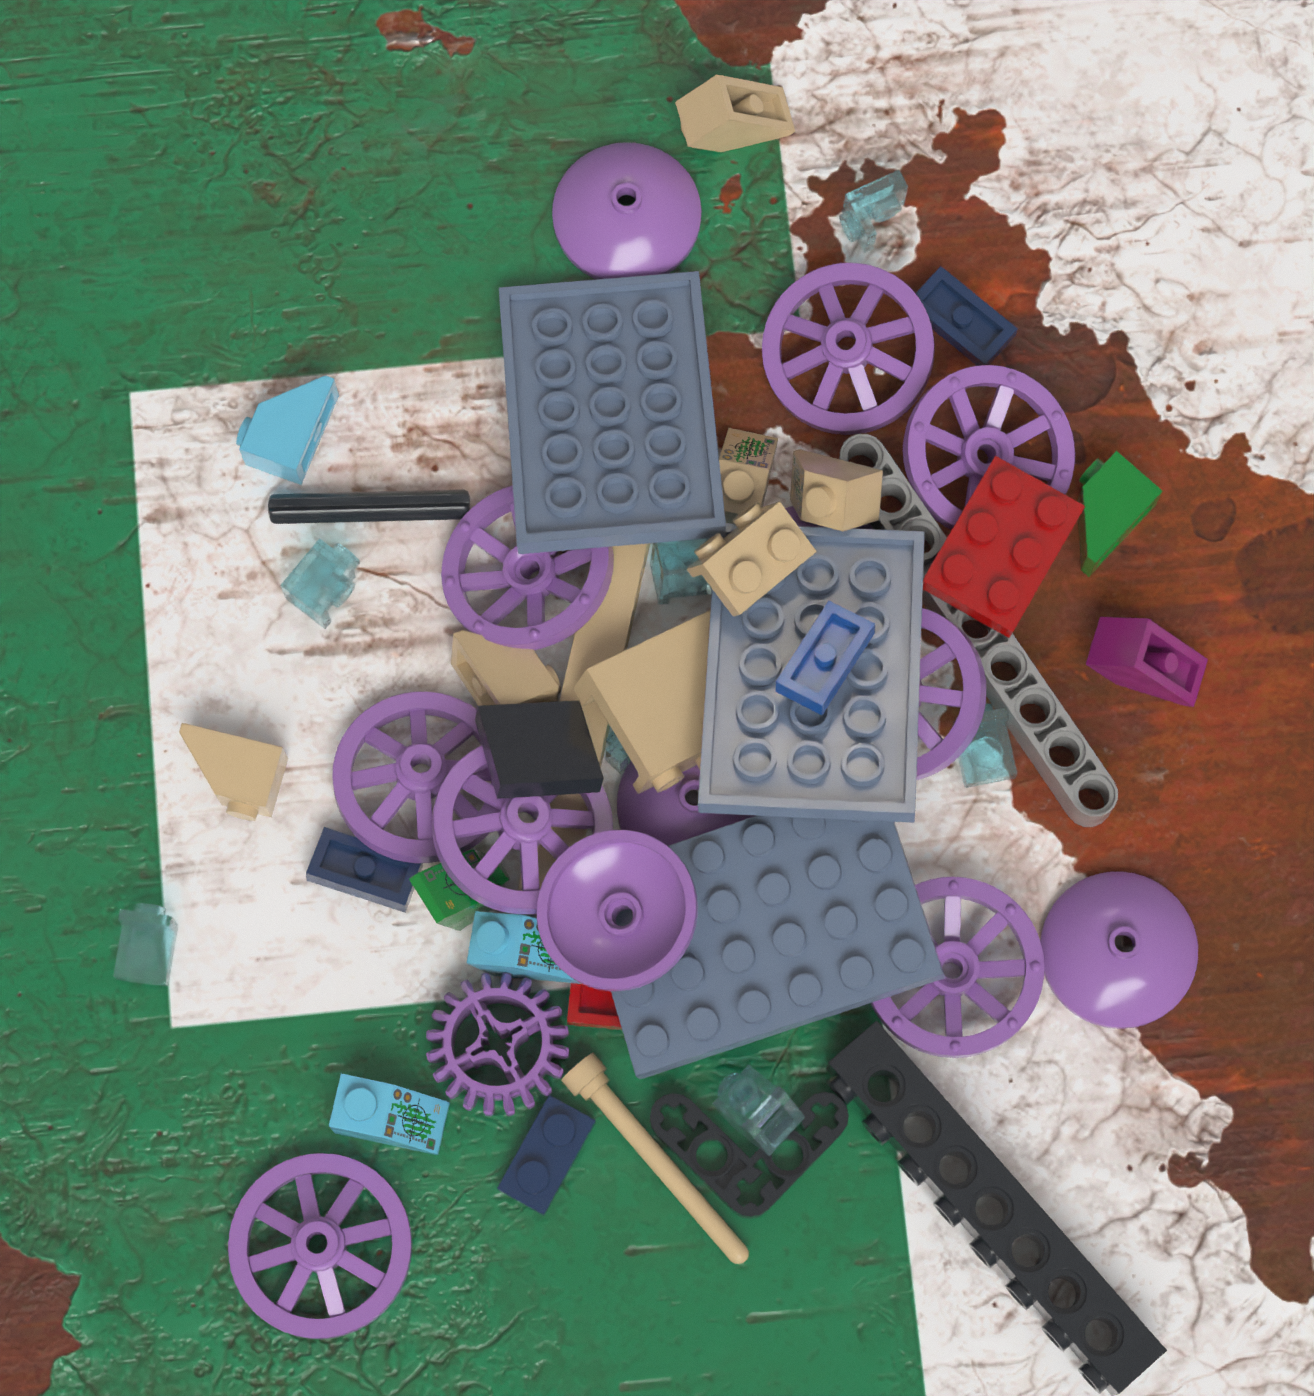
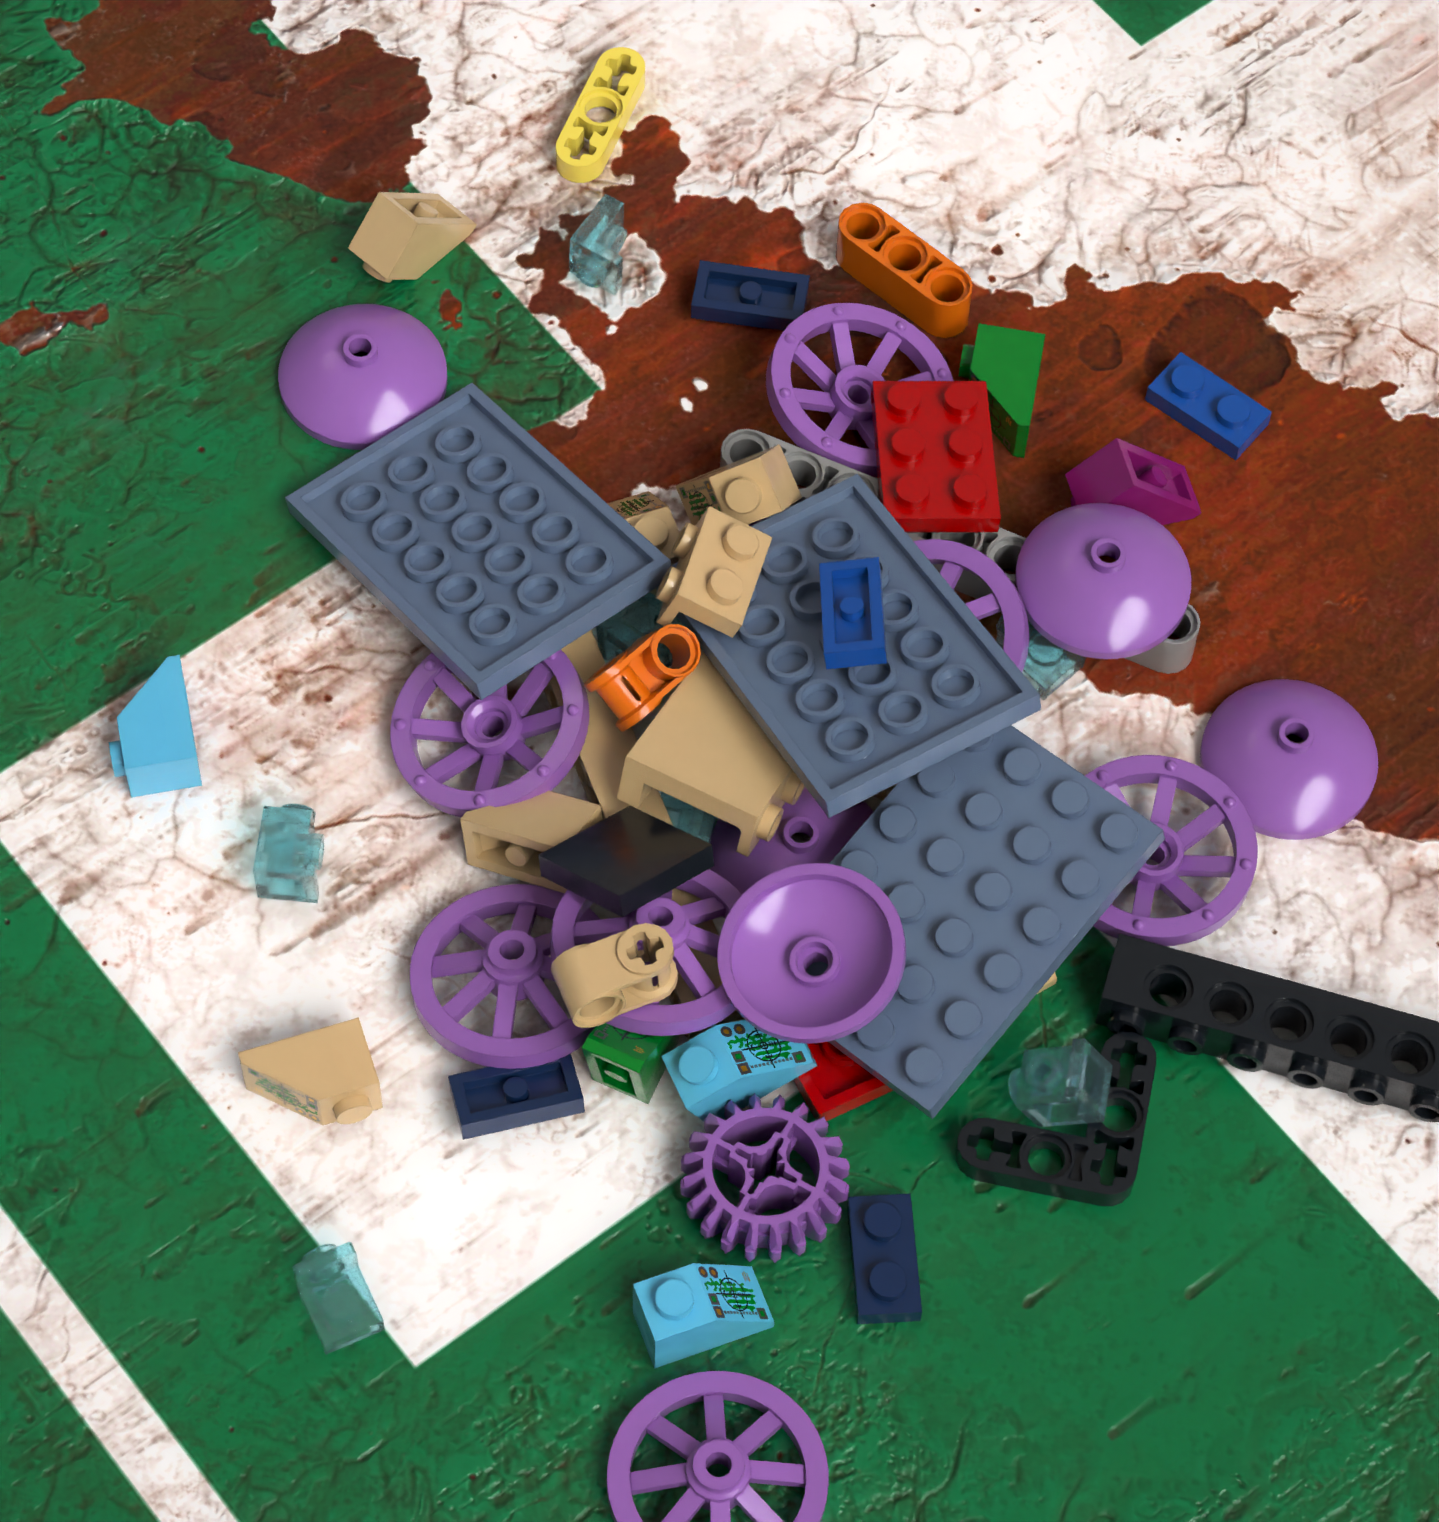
camera: 35 degrees left, 15 degrees down
black axle [268,490,470,524] -> none
tan piece [561,1052,749,1264] -> none
medium lavender wheel [762,263,935,435] -> none
none -> tan piece [551,923,678,1028]
none -> light yellow beam [556,47,645,183]
none -> orange piece [584,624,701,732]
none -> orange beam [836,203,973,338]
none -> medium lavender dish [1015,503,1191,659]
none -> blue plate [1145,352,1272,460]

